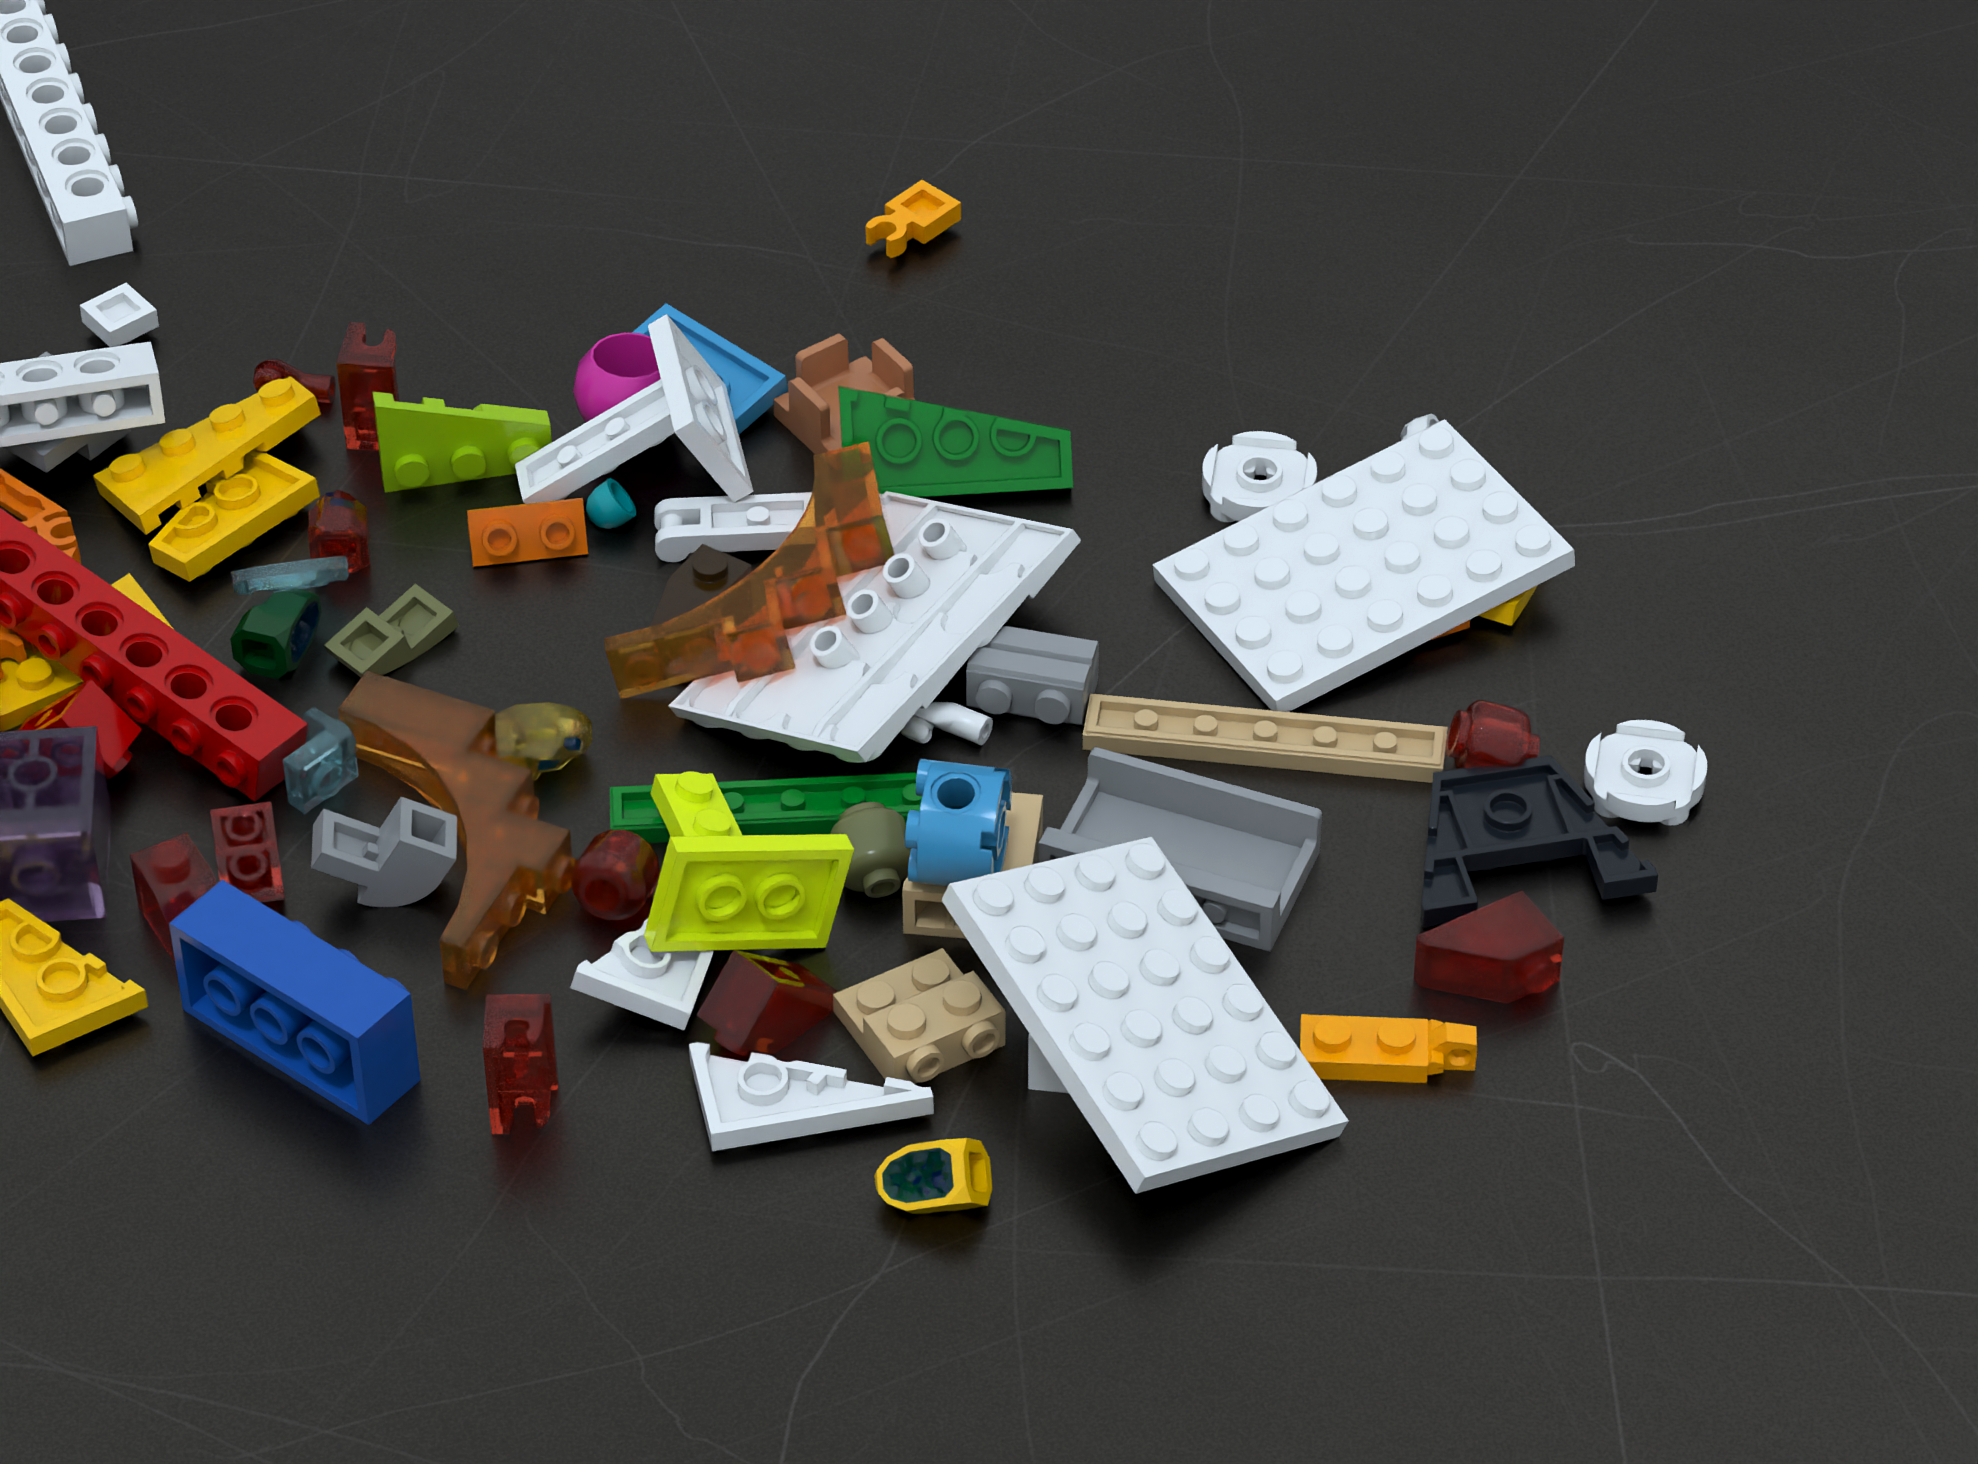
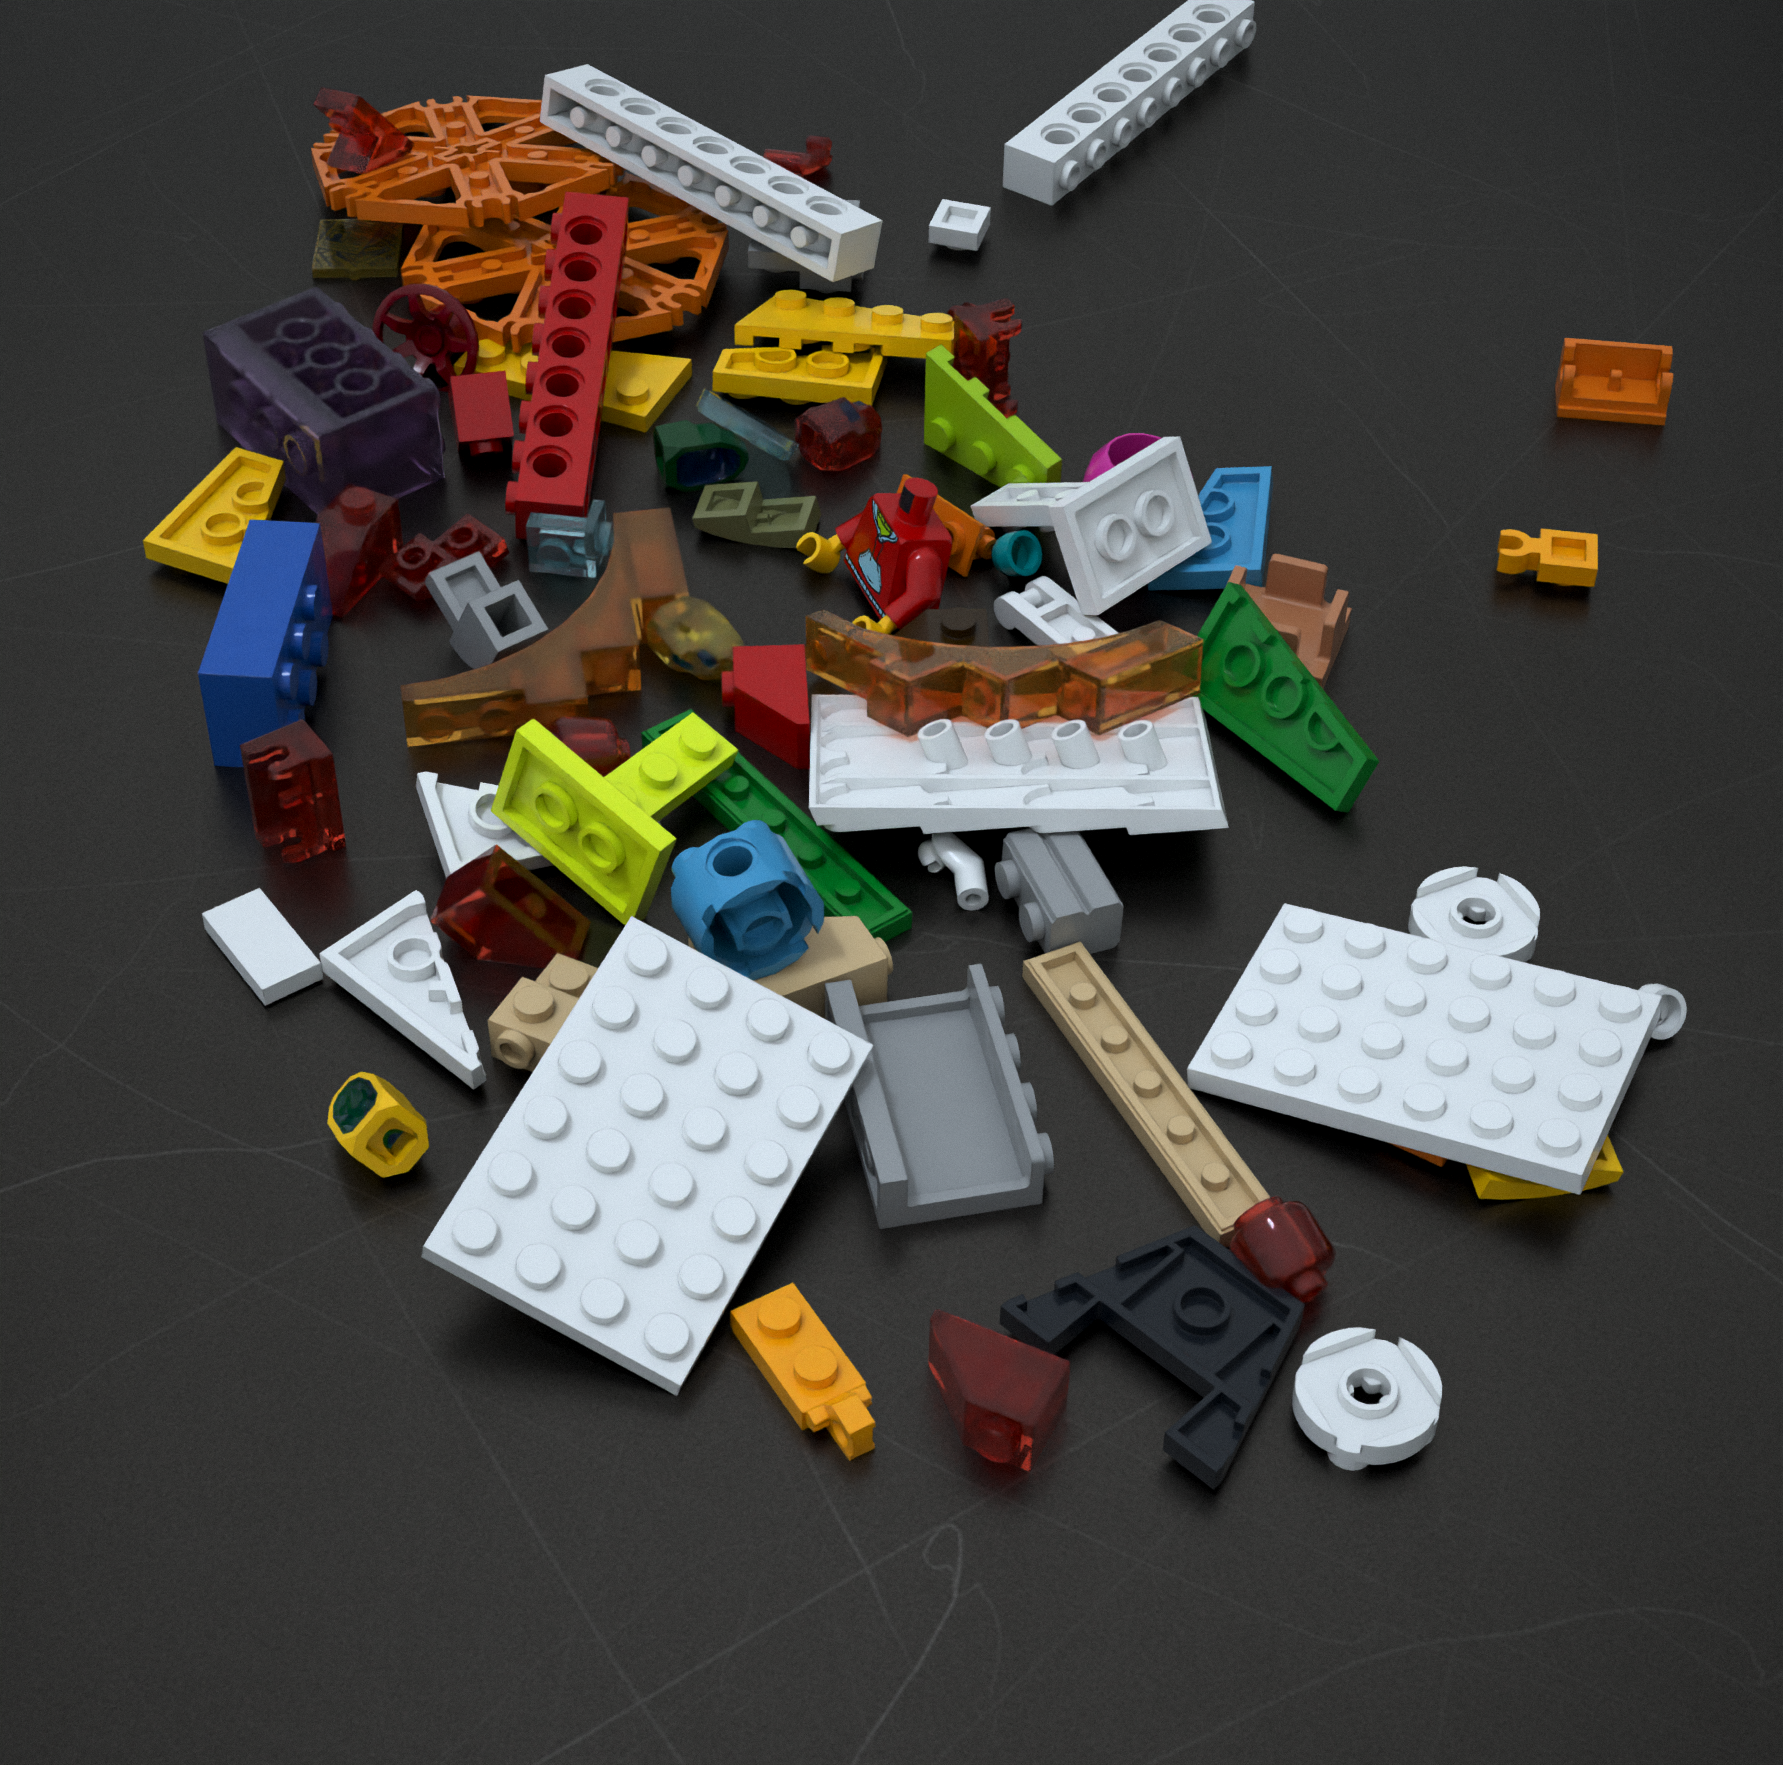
camera: 55 degrees right, 0 degrees up
none -> white tile [202,888,323,1006]
none -> red slope [721,644,810,769]
none -> red torso [796,477,952,655]
none -> orange hinge [1555,338,1673,426]

